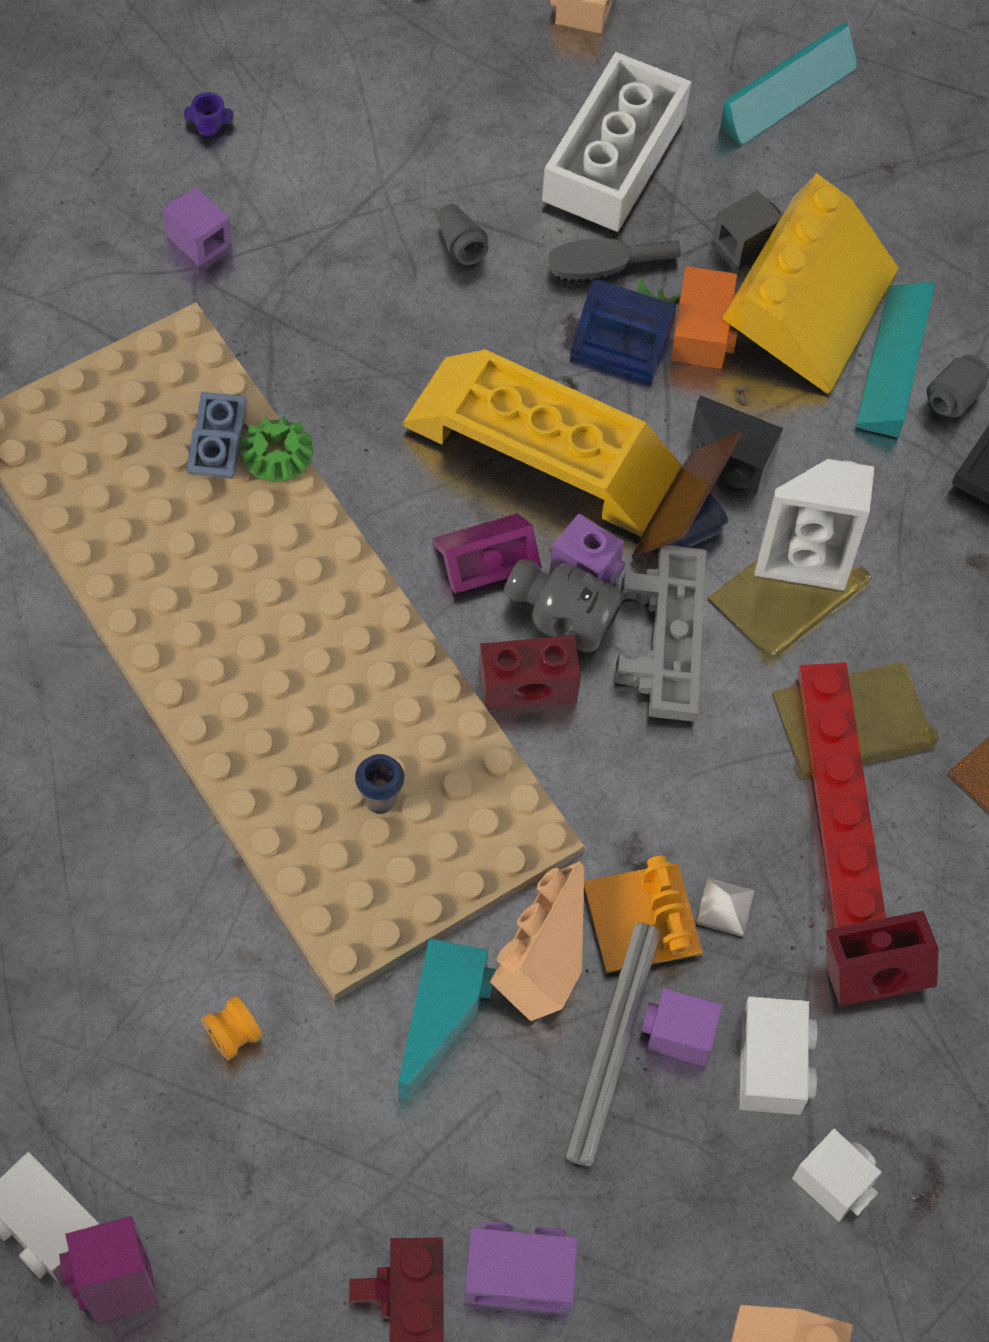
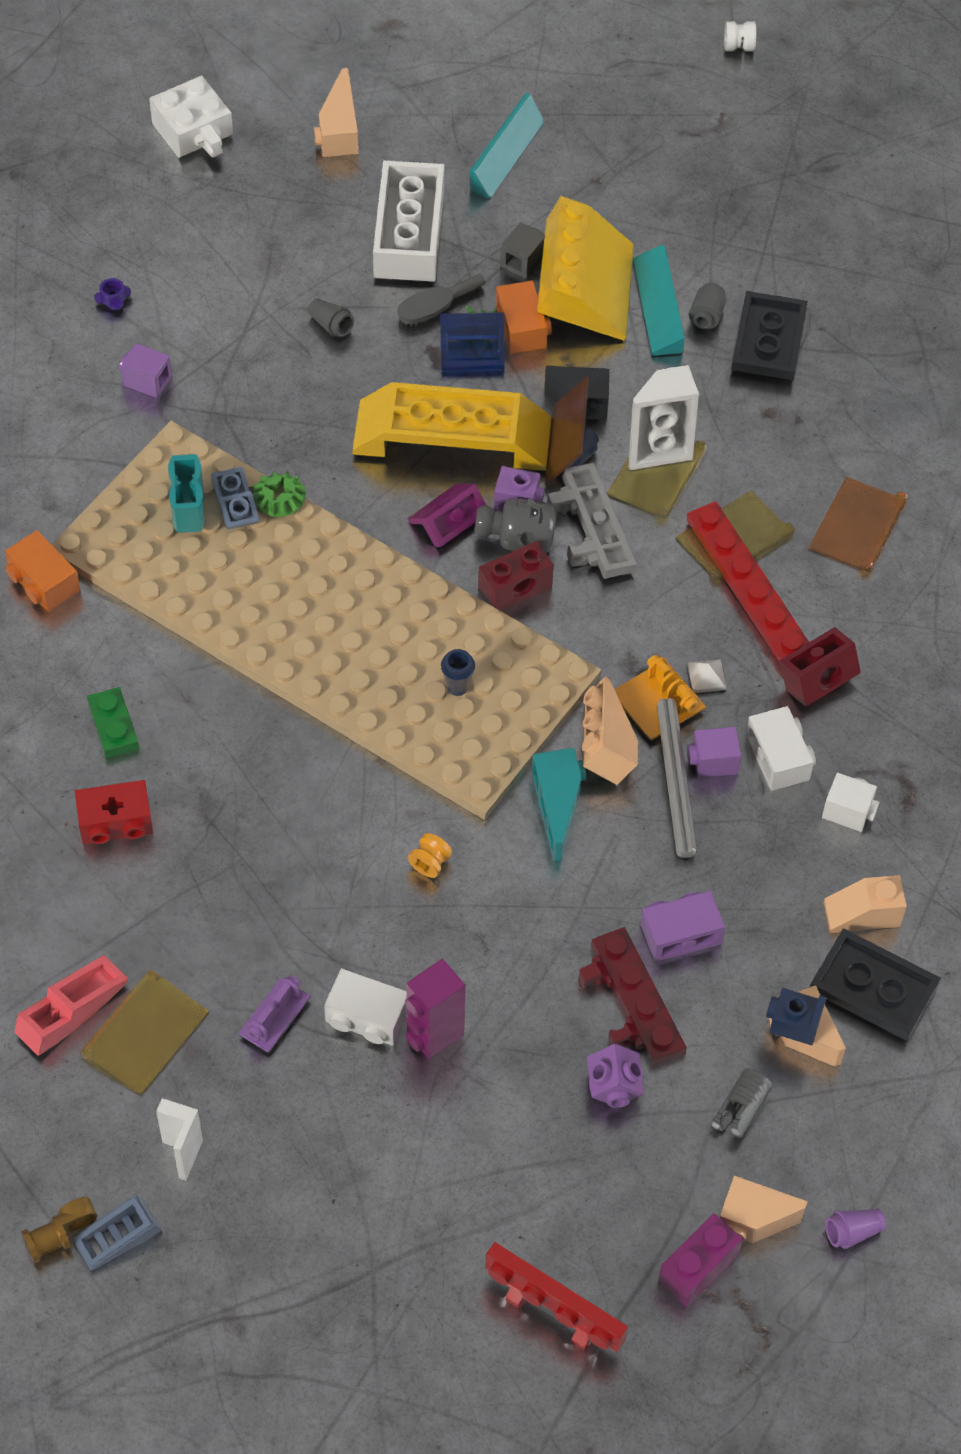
camera: 20 degrees left, 5 degrees down
none -> teal brick [168,454,205,533]

